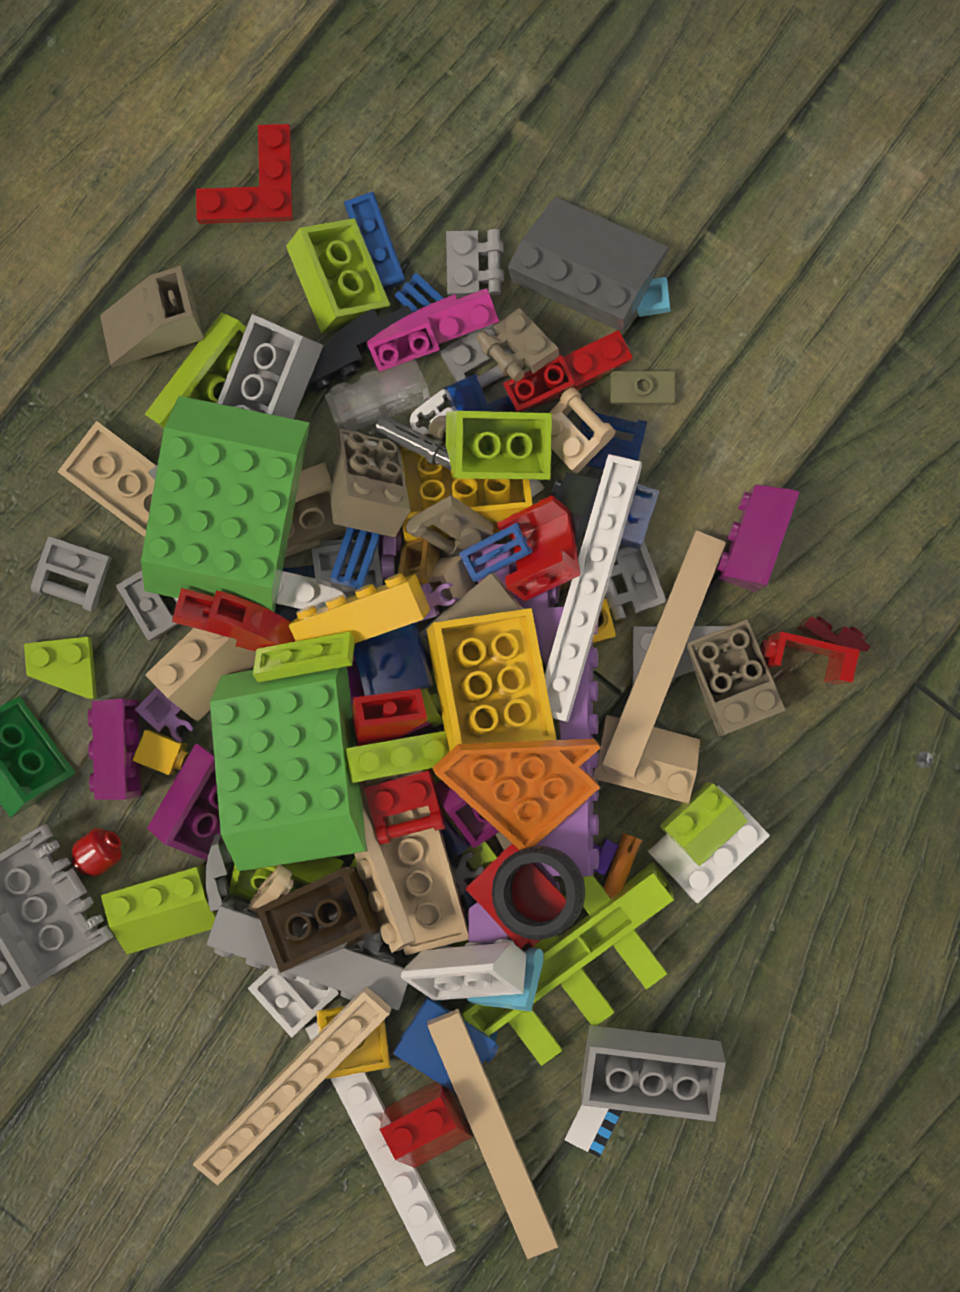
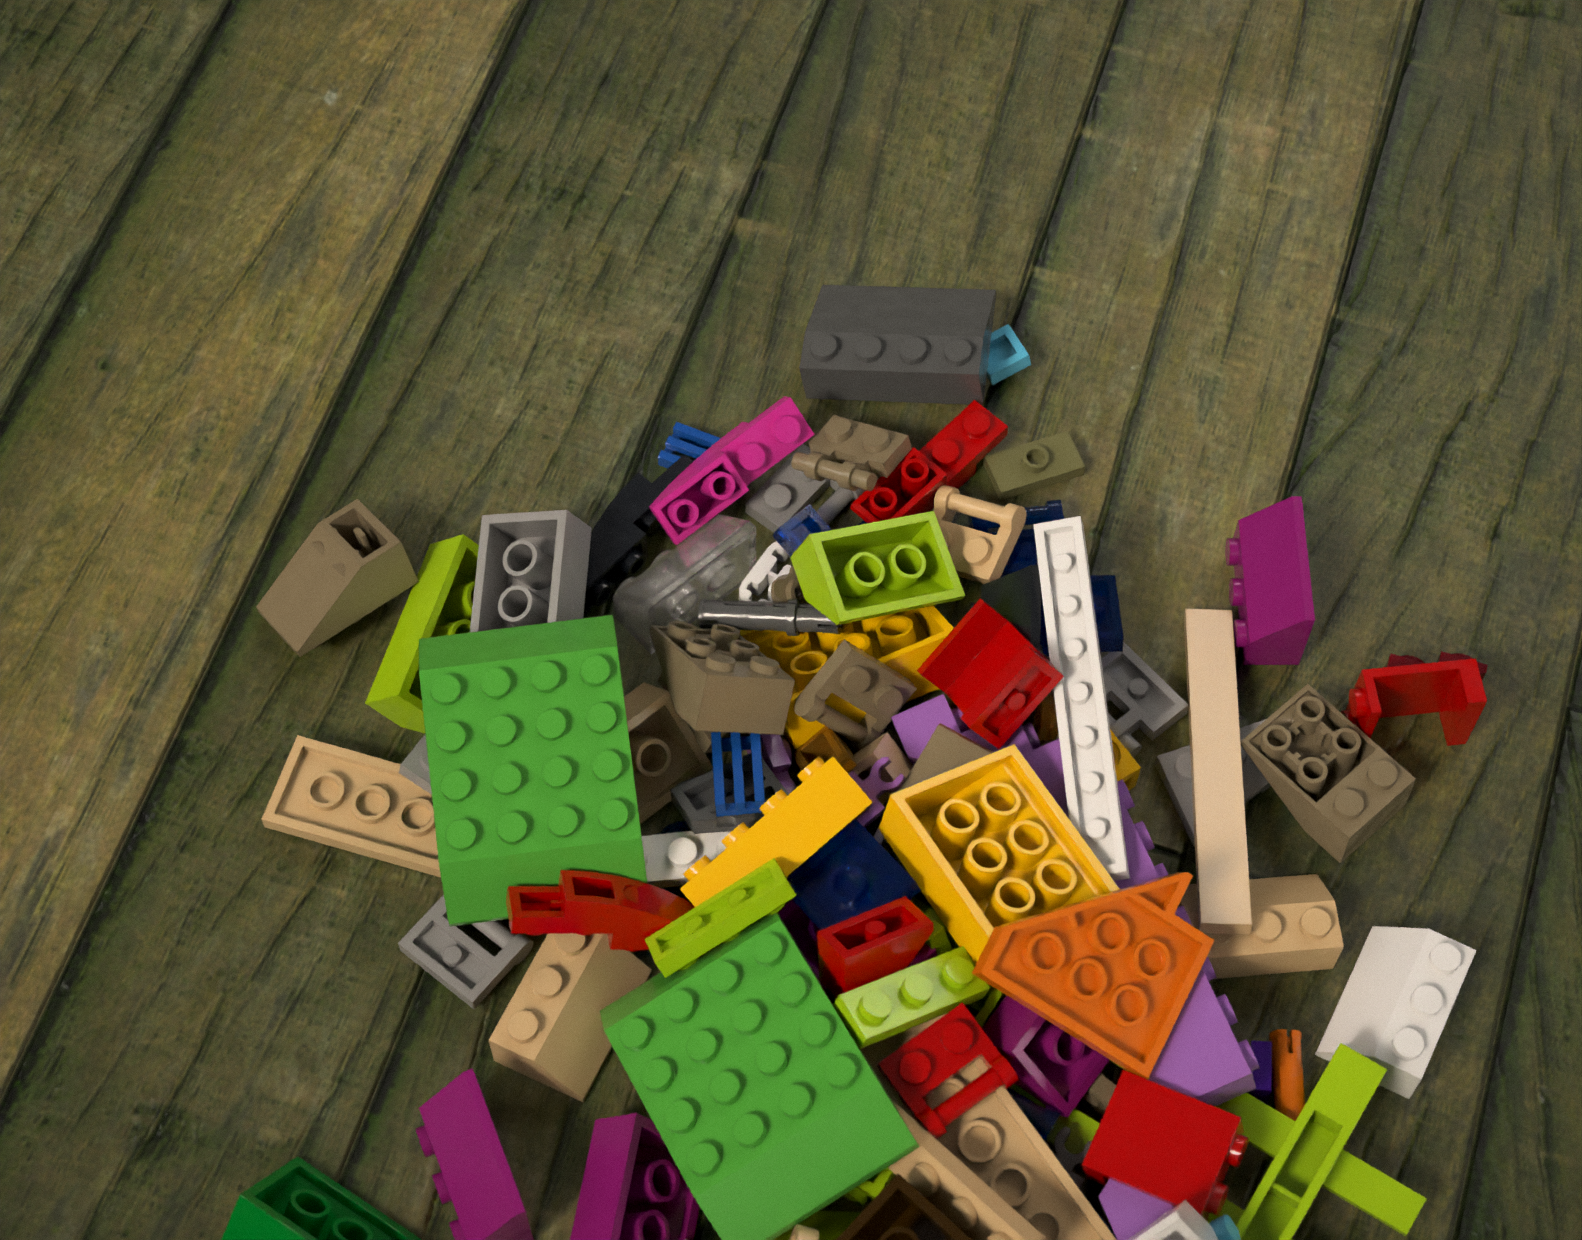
camera: 25 degrees left, 25 degrees down
lime wing [24,637,97,699] -> none
light grey plate [31,536,112,612] -> none
yellow brick [132,730,189,775] -> none
medium lavender plate [135,687,194,742] -> none
red plate [196,124,293,224] -> none
lime slope [286,218,390,334] -> none
blue tile [344,191,406,290] -> none
light grey plate [446,229,504,297] -> none
blue tile [459,523,533,582] -> none
black tyre [492,846,585,940] -> none
lime slope [659,782,748,867] -> none

